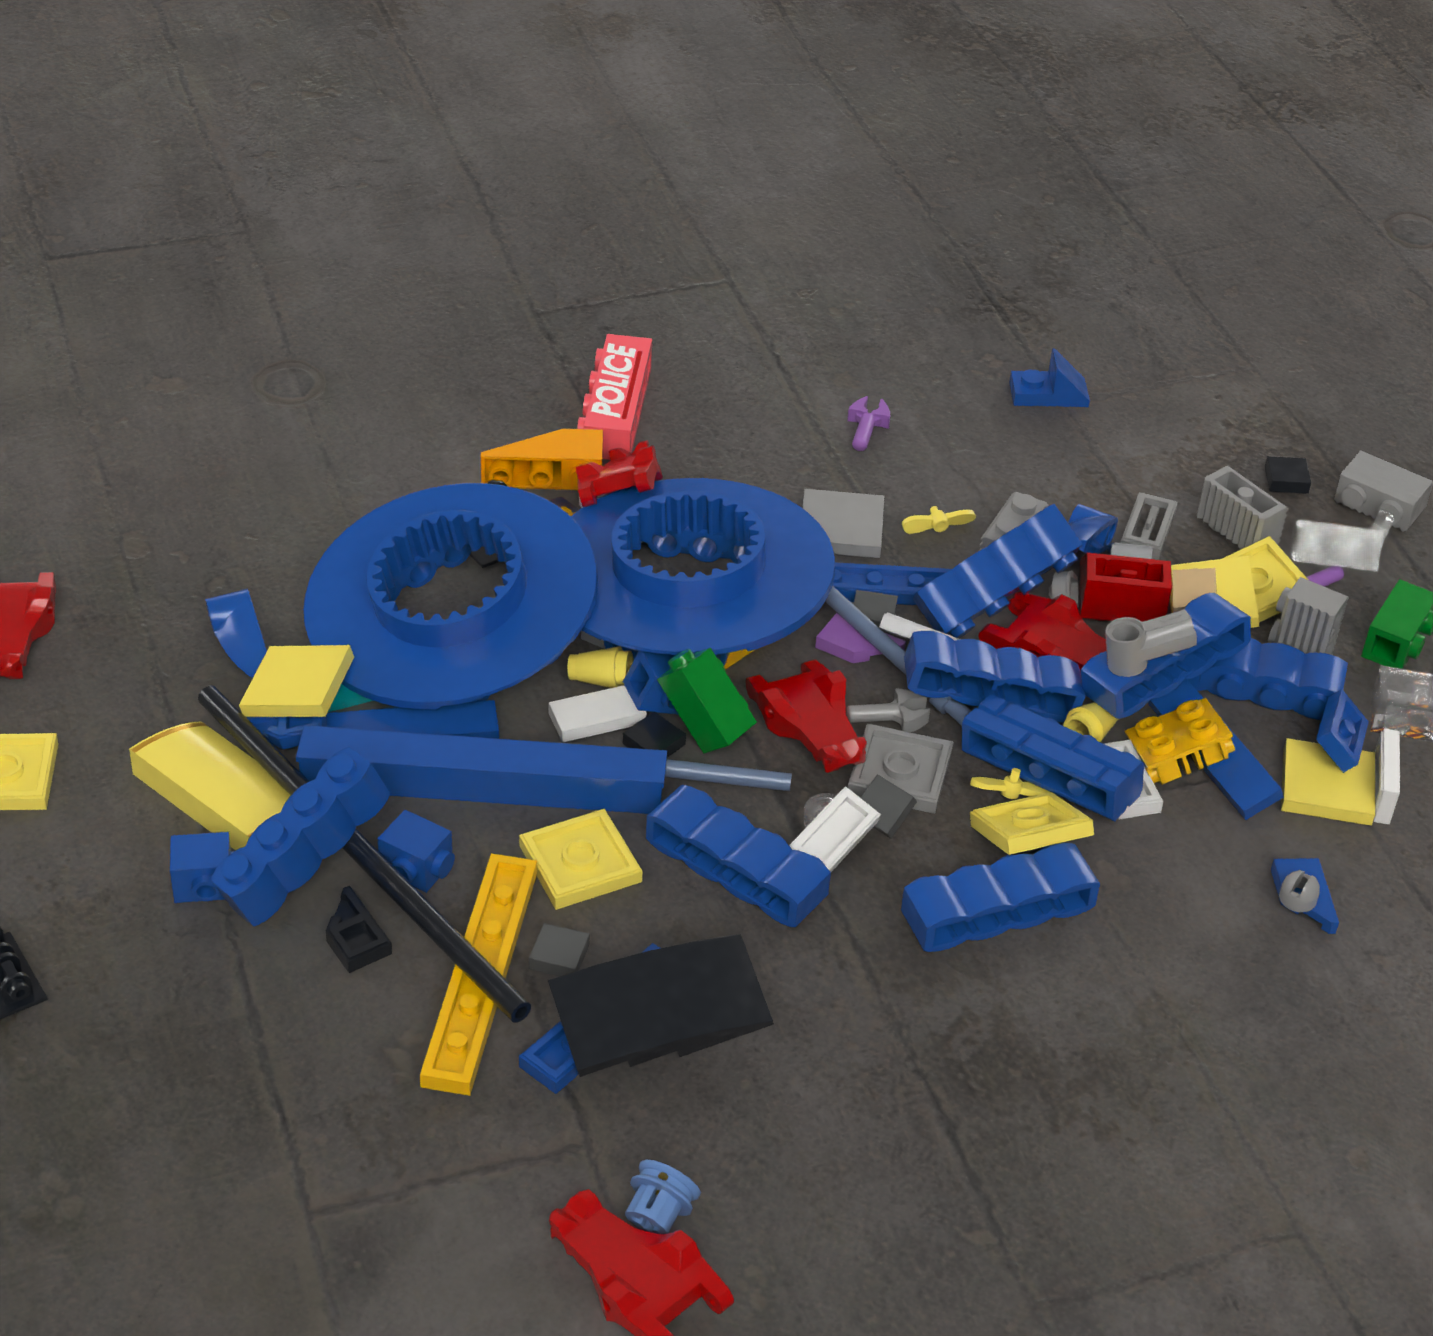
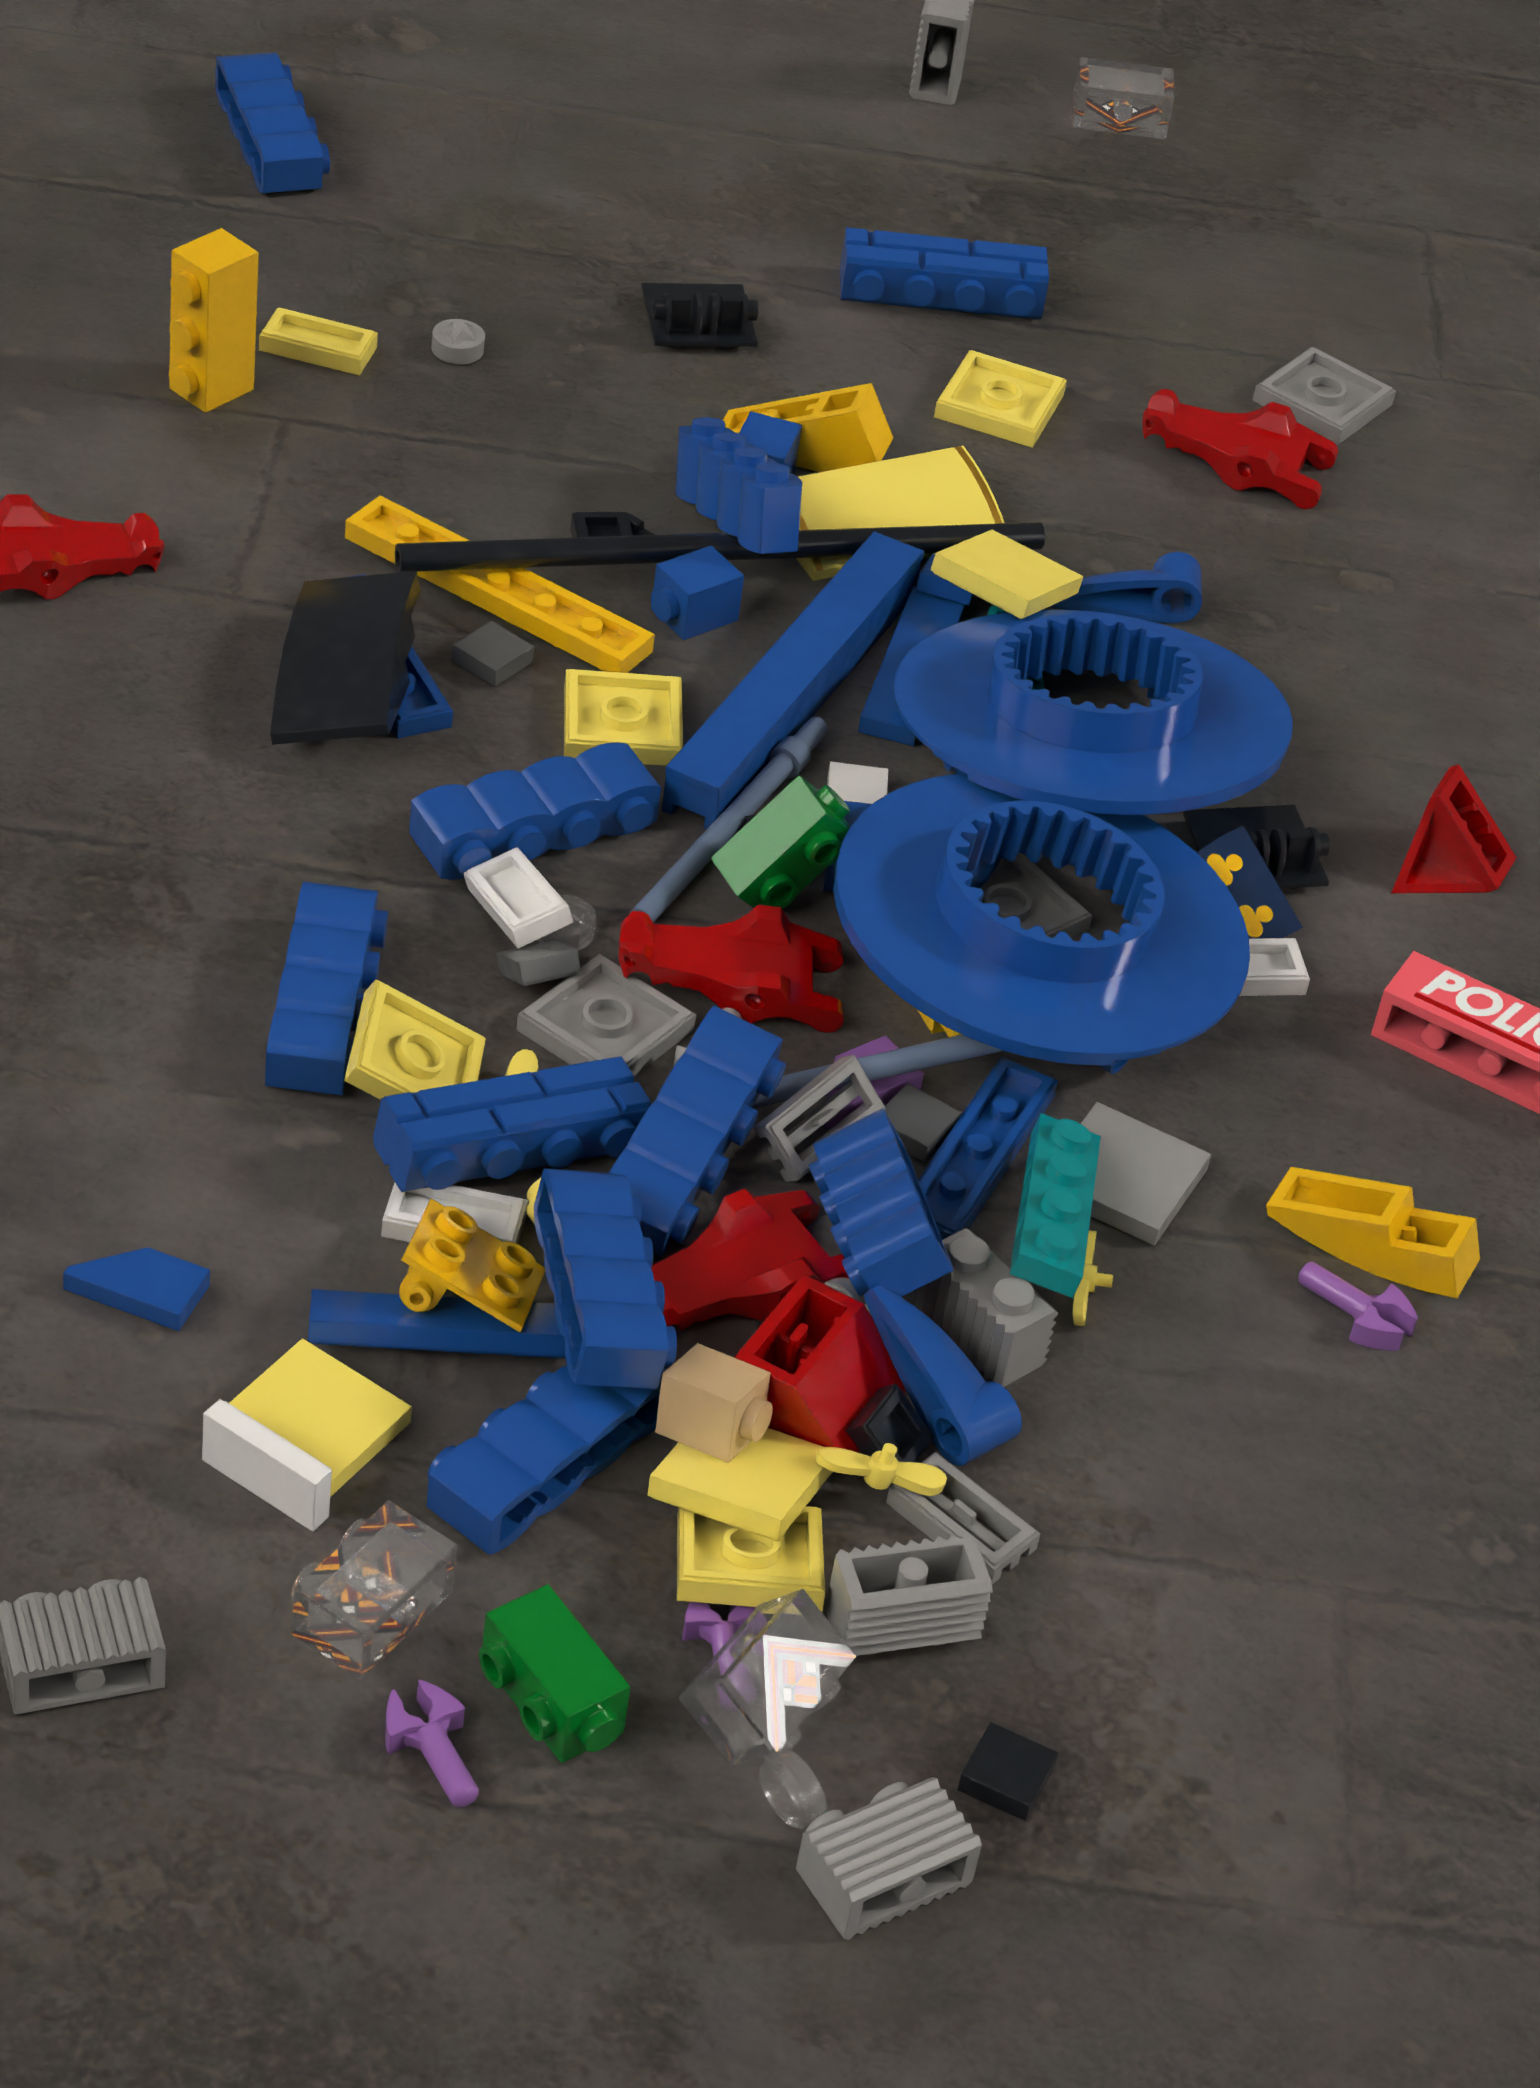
camera: 110 degrees right, 0 degrees up
light orange slope [481,429,603,490] -> none
red animal [576,440,663,508] -> none
medium blue piece [625,1159,701,1234] -> none
blue slope [1009,348,1090,407] -> none
light grey piece [1105,609,1197,677] -> none
light grey brick [1268,577,1349,655] -> none
light grey hinge [1279,870,1320,912] -> none
blue plate [1316,689,1369,773] -> none
none -> yellow brick [169,228,259,413]
none -> light yellow tile [259,307,378,376]
none -> light grey tile [431,319,485,365]
none -> yellow slope [723,383,893,472]
none -> light yellow piece [815,1443,947,1496]
none -> teal plate [1009,1113,1101,1298]
none -> yellow slope [1266,1167,1480,1299]
none -> red slope [1391,764,1517,894]

